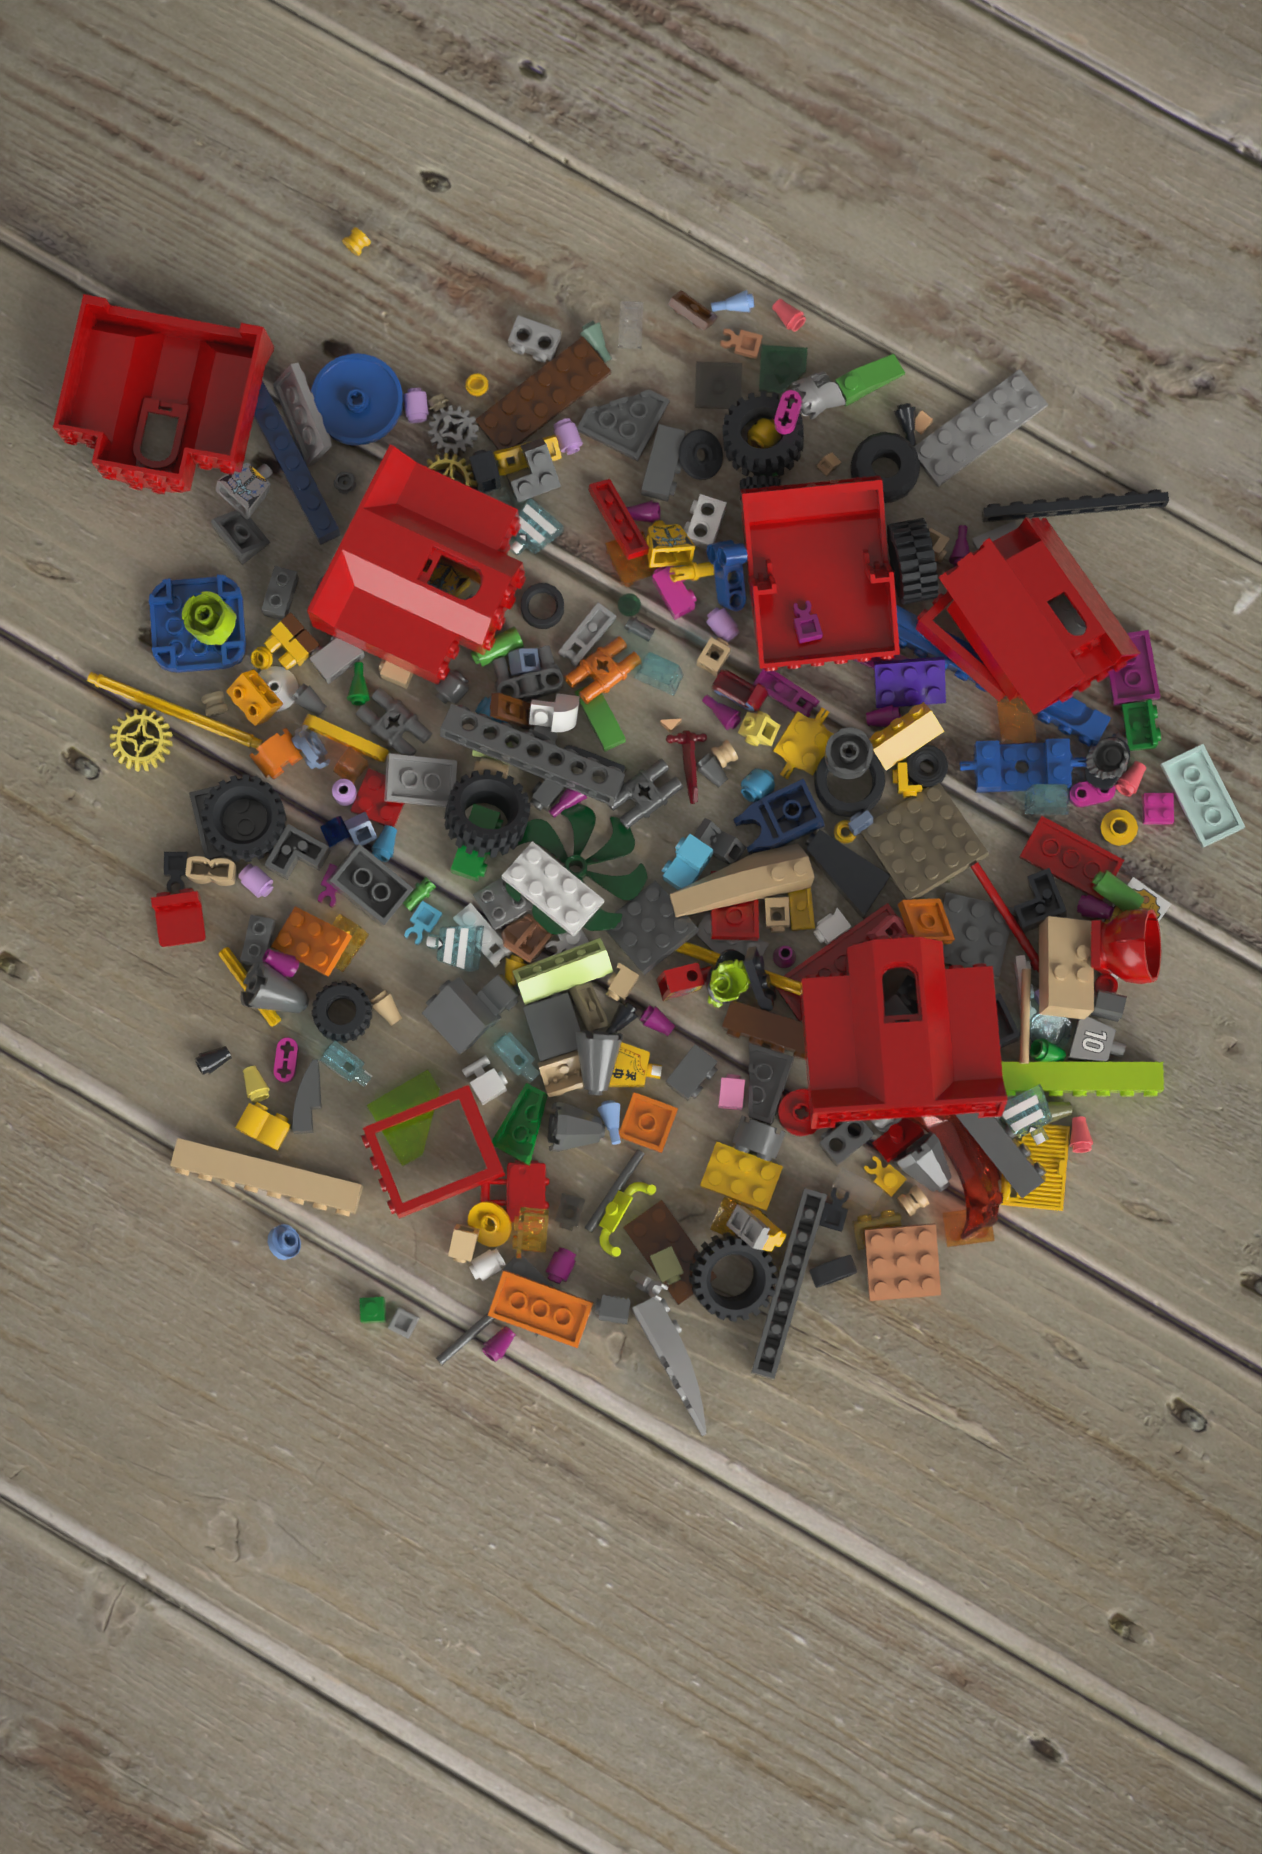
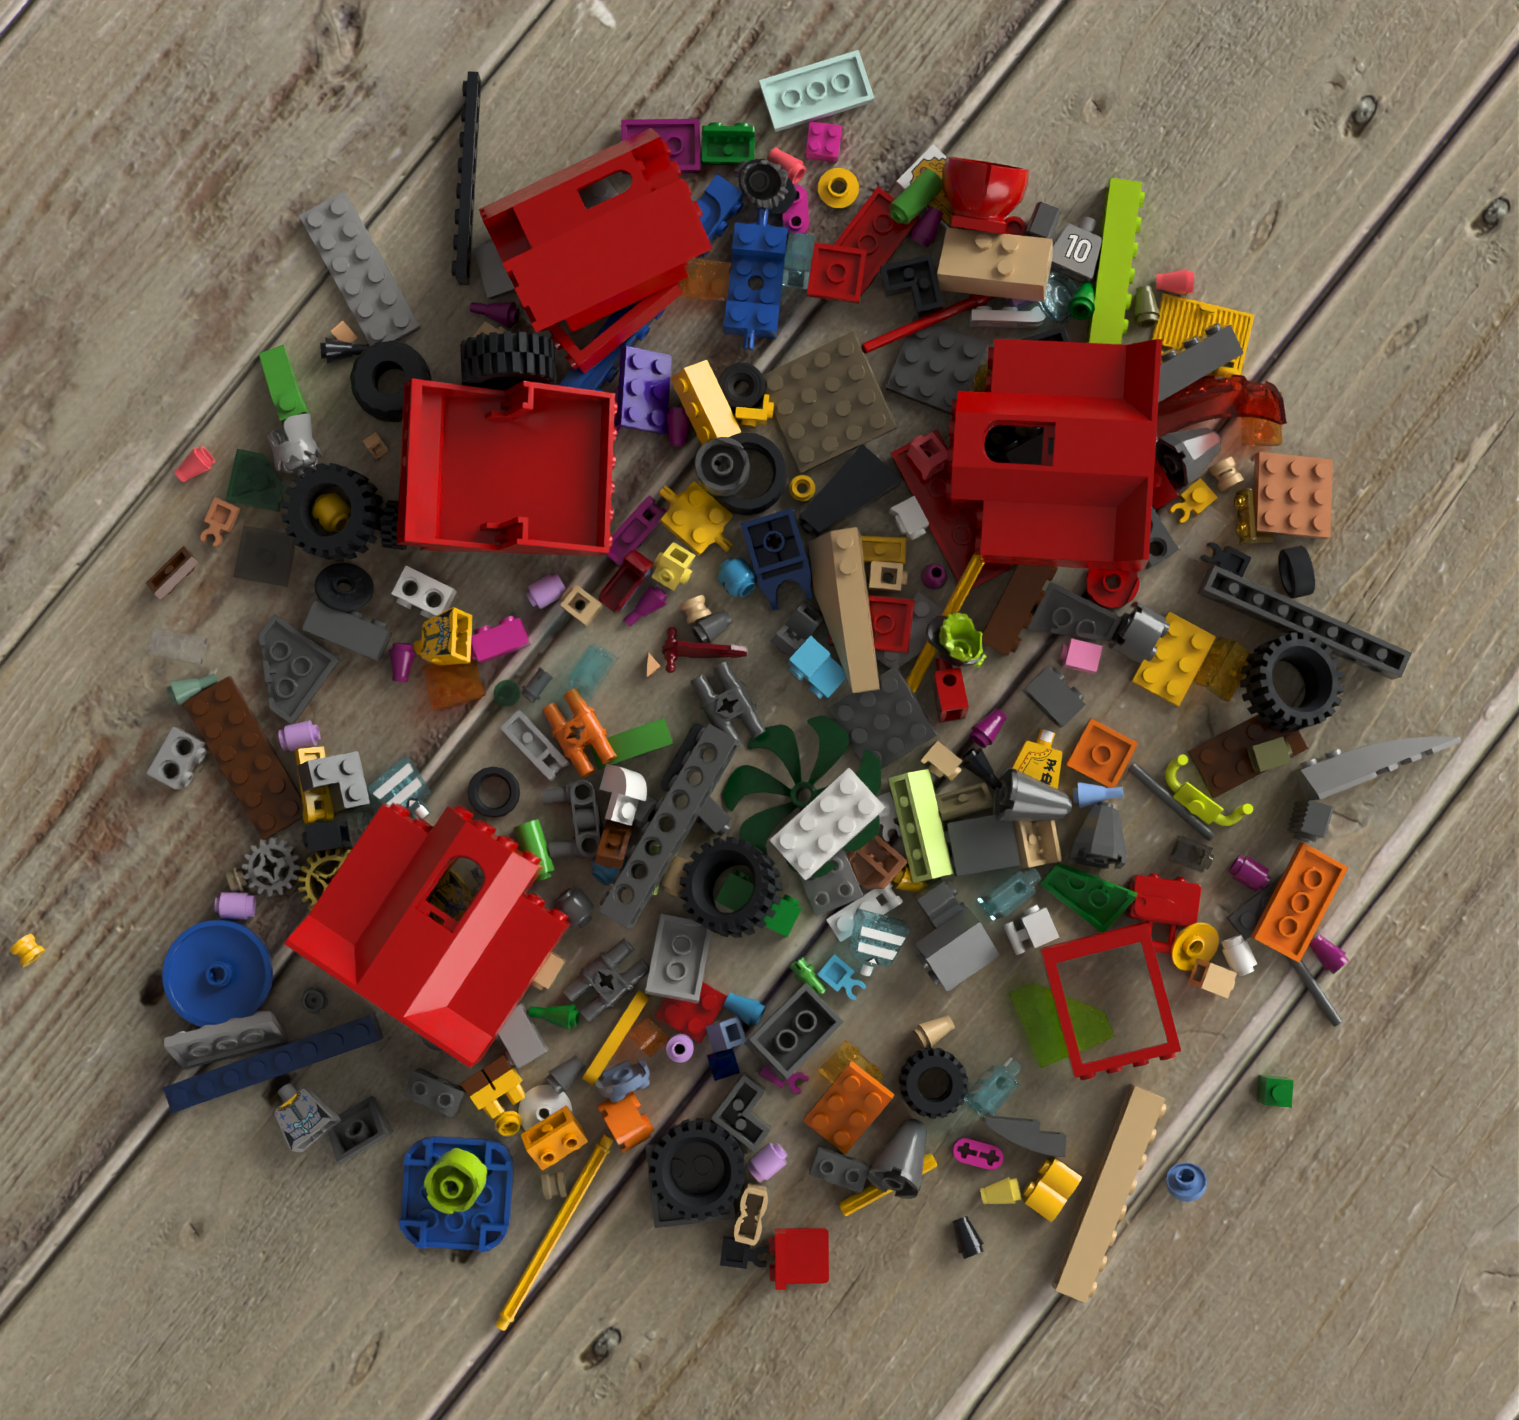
camera: 85 degrees left, 5 degrees up
red panel [53,294,275,494] -> none
light yellow gear [110,709,173,772] -> none
magenta cone [262,949,299,977] -> none
light grey tile [388,1307,420,1339] -> none
yellow plate [465,373,488,397] -> none
sand blue plate [508,648,541,675] -> none
clear yellow bracket [512,1207,549,1259] -> none
magenta cone [548,788,587,818] -> none
red plate [588,479,650,560] -> none
light grey plate [630,1270,668,1301] -> none
yellow pin [669,562,715,582] -> none
blue piece [707,540,747,611] -> none
light blue cone [711,290,754,312] -> none
light grey hips [726,1205,786,1252] -> none
black hinge [744,946,777,1012] -> none
dark pink beam [774,390,802,434] -> none
magenta plate [793,600,823,643] -> none
sand blue plate [848,810,874,836] -> none
orange plate [898,898,955,944] -> none
clear light blue torso [1002,1084,1053,1145] -> none
tan bar [1019,969,1031,1064] -> none
none -> red plate [807,242,867,304]

